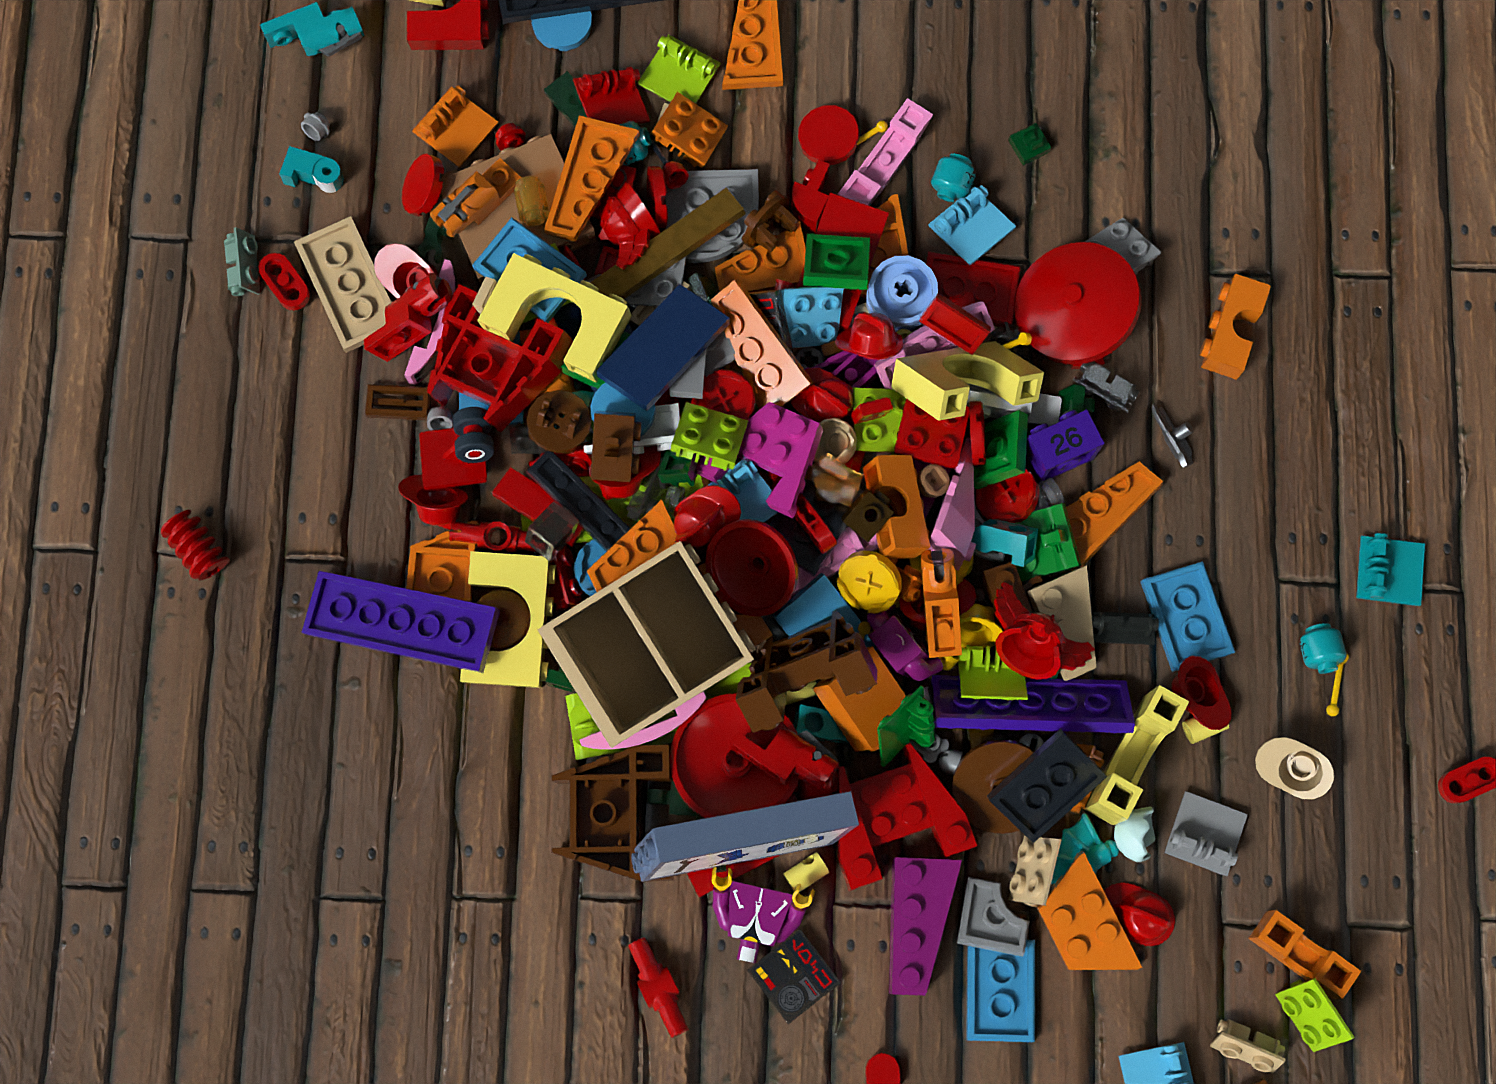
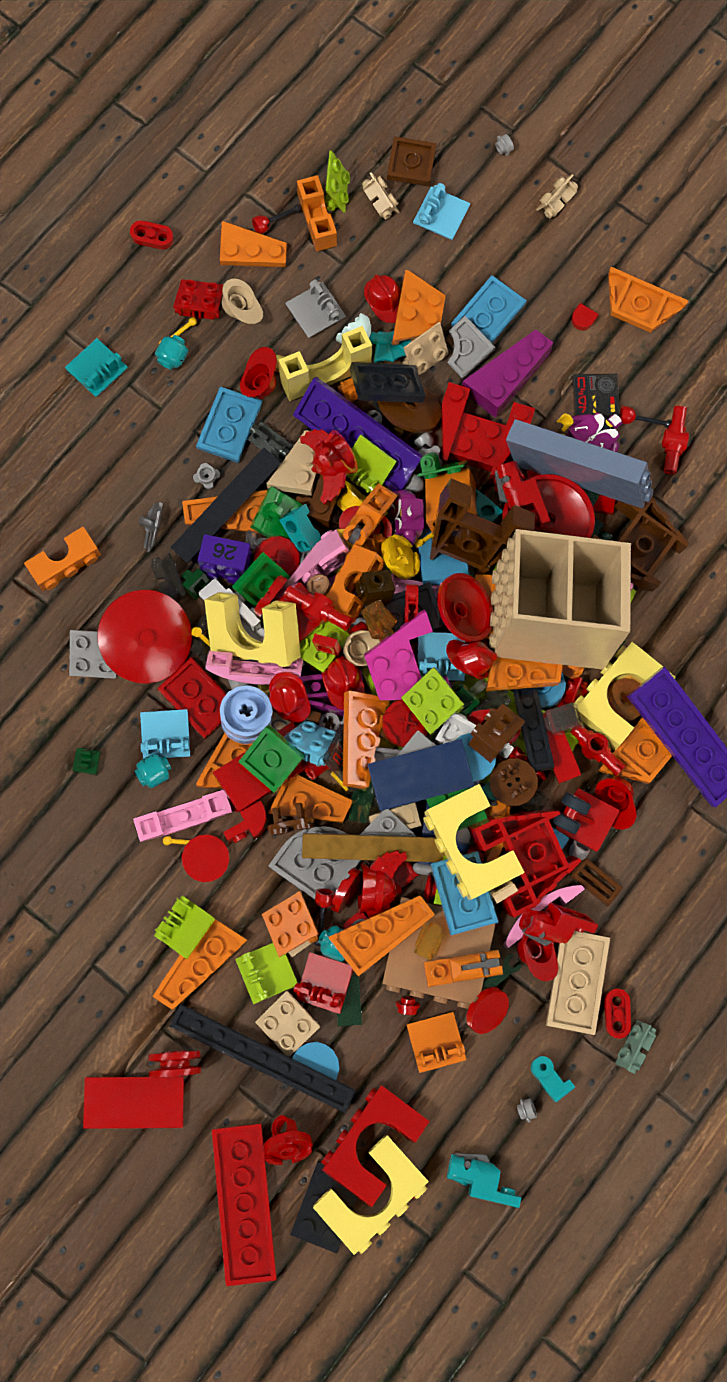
camera: 145 degrees left, 0 degrees up
red tile [919,293,991,355] -> none
none -> lime hinge [154,895,215,959]
none -> black tile [170,447,281,564]
none -> red hinge [173,279,224,320]
none -> light grey plate [193,463,220,489]
none -> orange wing [220,221,287,267]
none -> hinge [252,204,302,234]
none -> tan hinge [255,991,321,1057]
none -> red pin [284,585,353,631]
none -> hinge [619,405,671,428]

